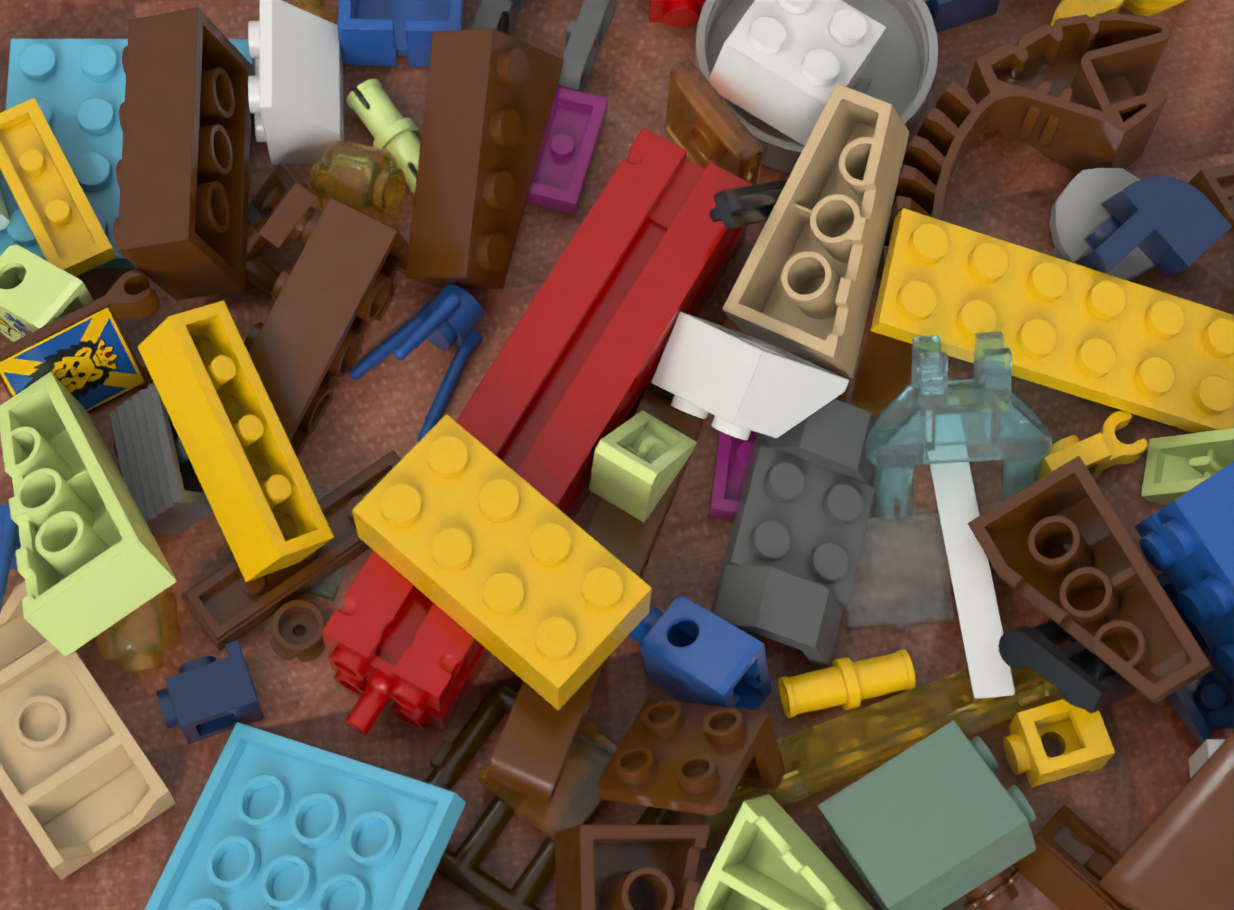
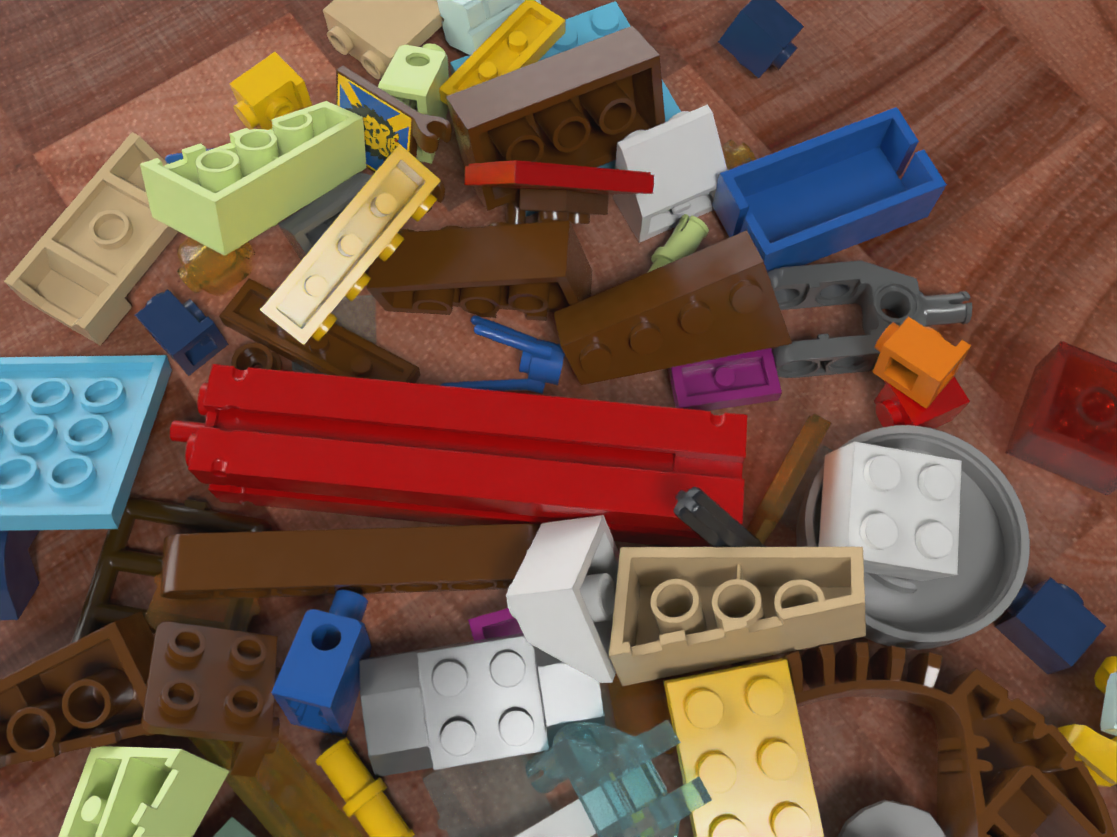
camera: 70 degrees right, 0 degrees up
clear yellow head [309,141,406,222] -> none
yellow brick [352,414,652,711] -> none
yellowish green slope [589,410,697,523] -> none
none -> red tile [465,160,654,195]

